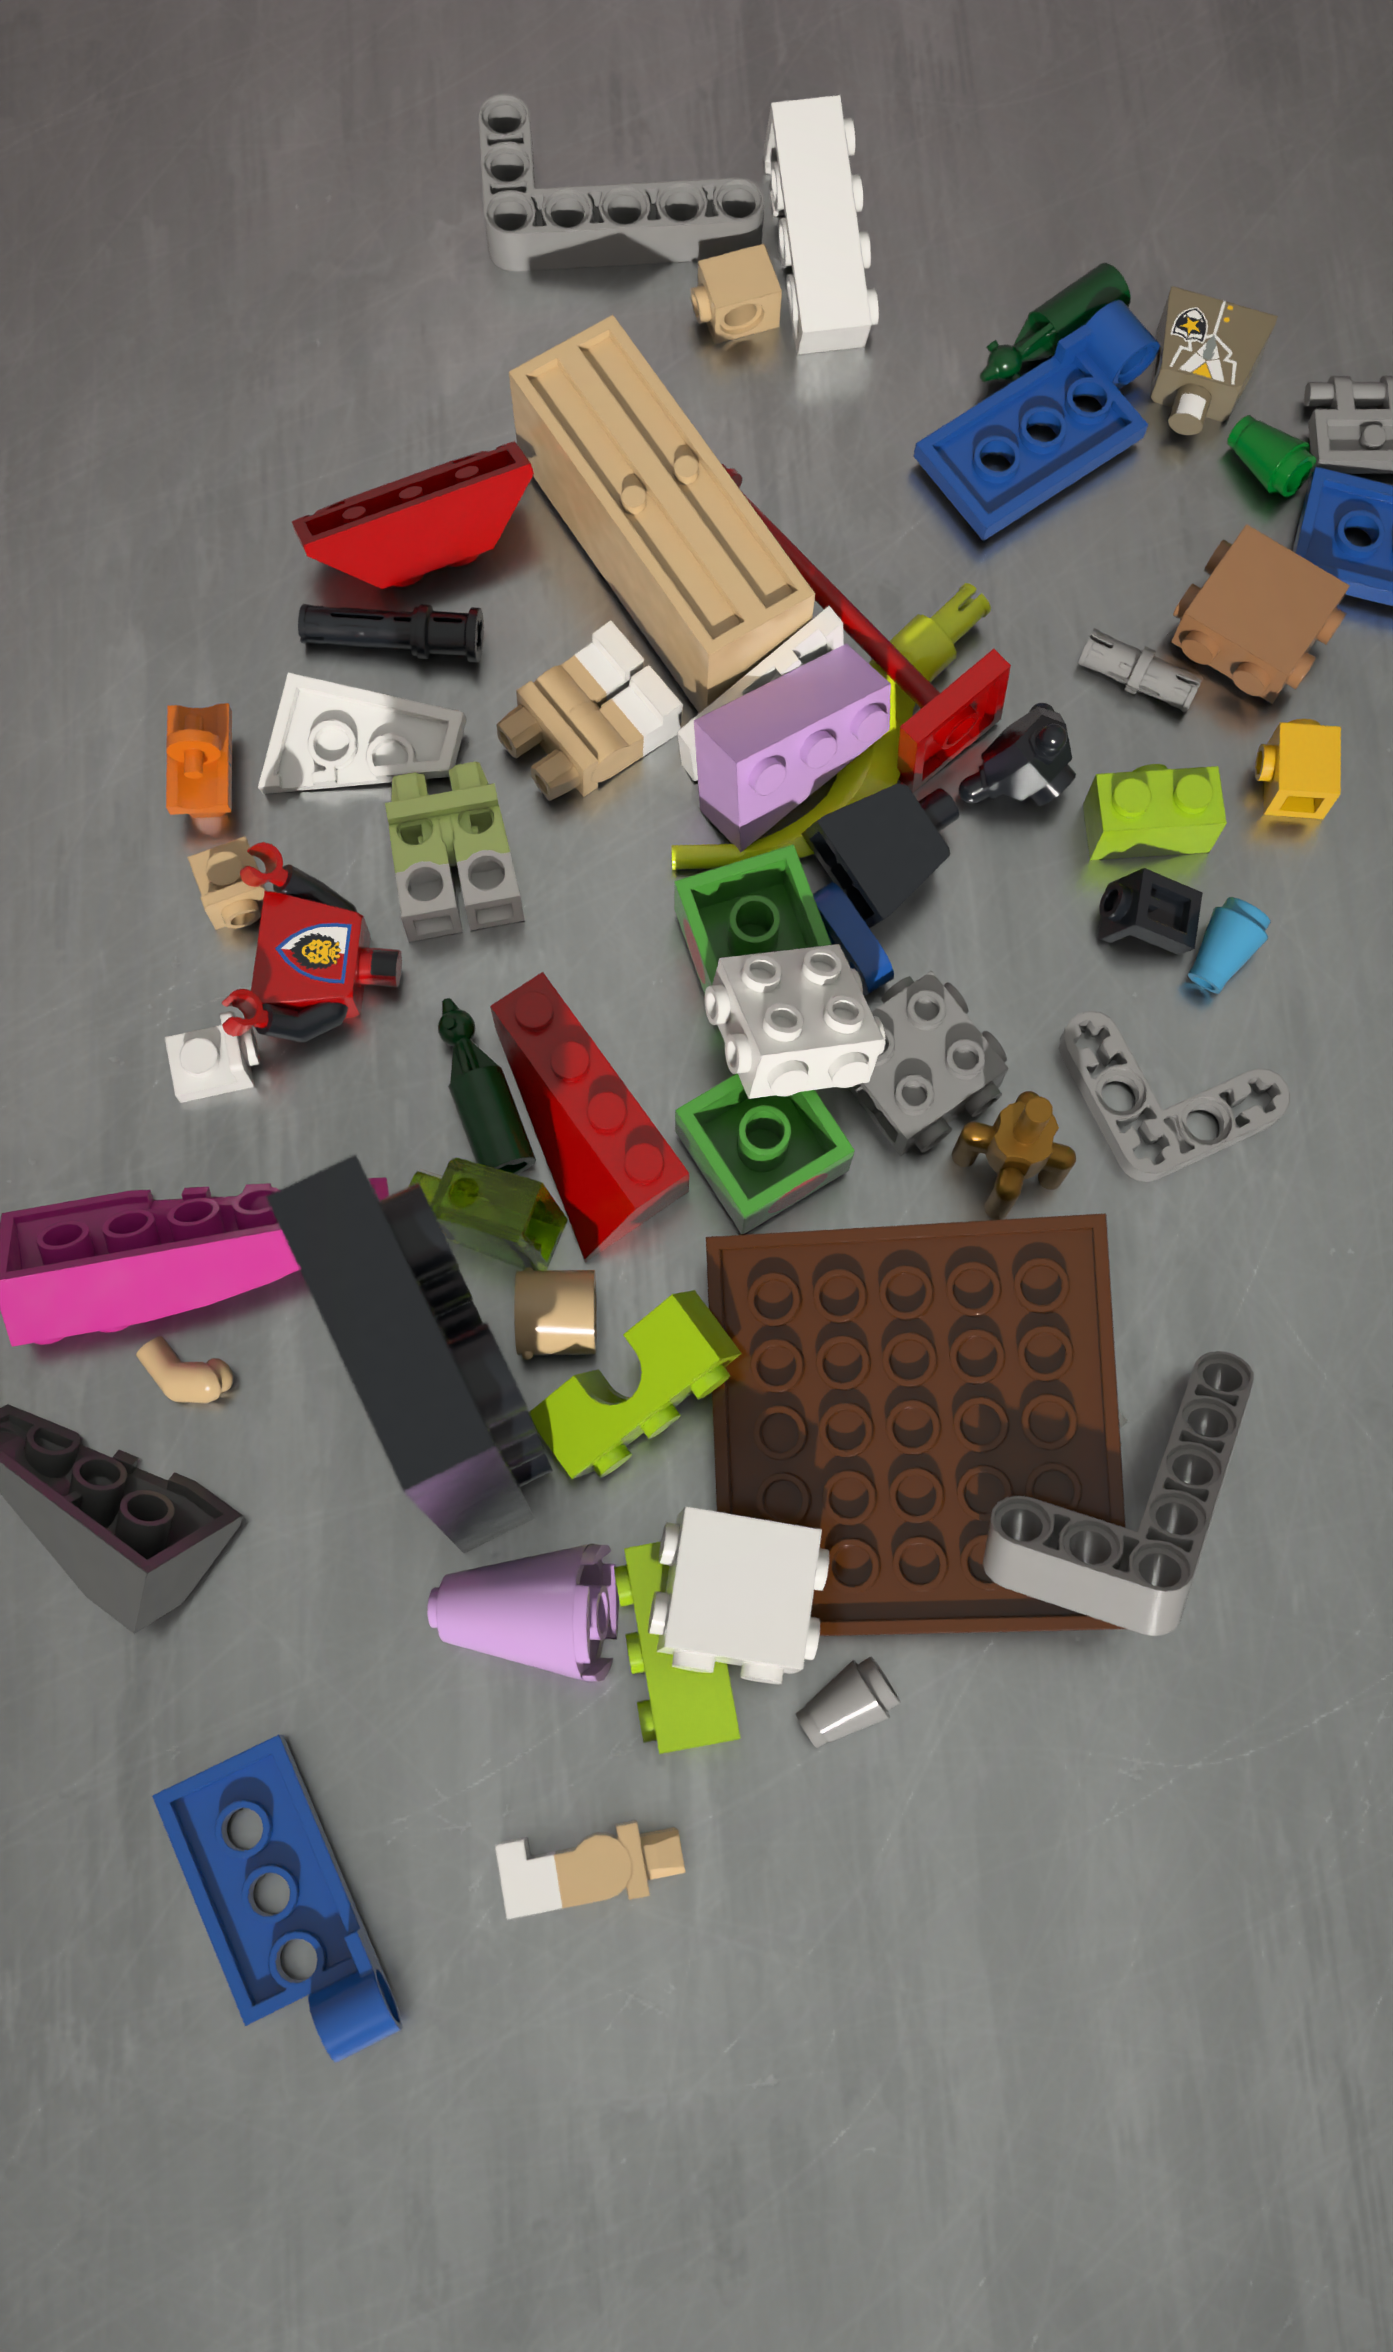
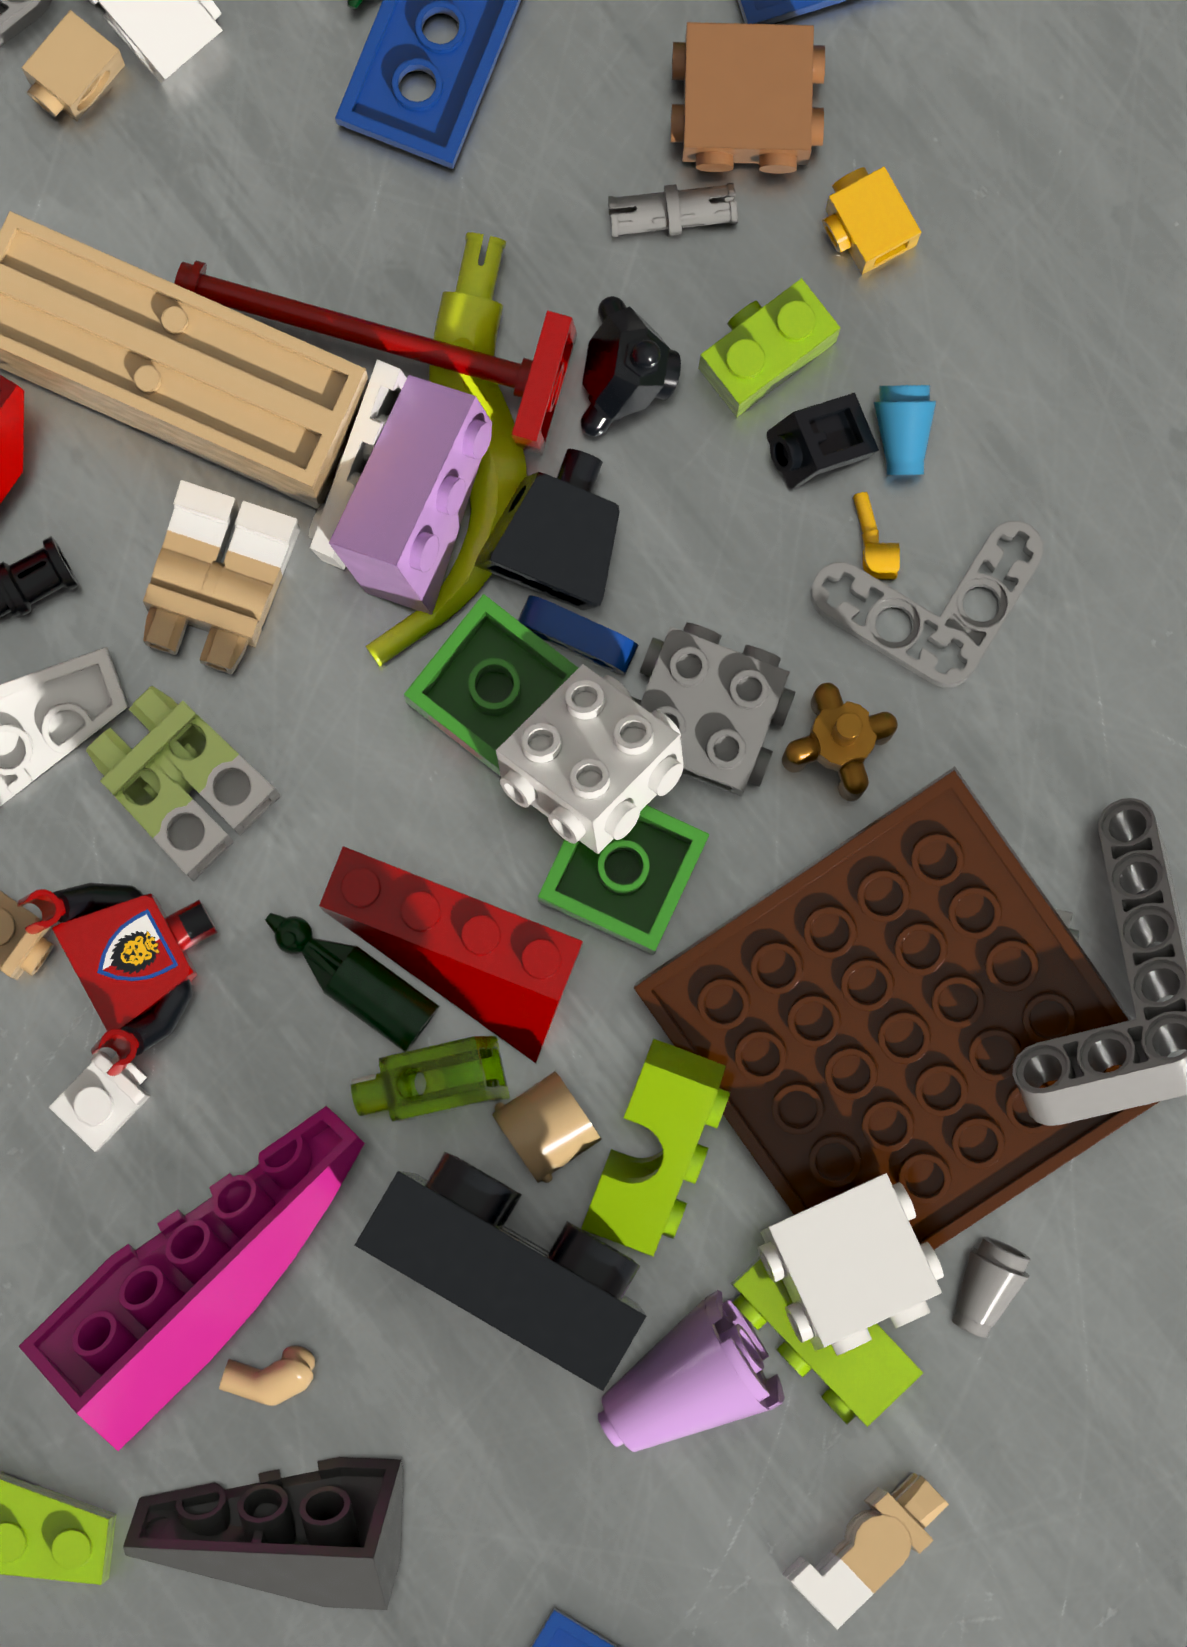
camera: 35 degrees left, 10 degrees up
none -> yellow hand [853,492,900,579]

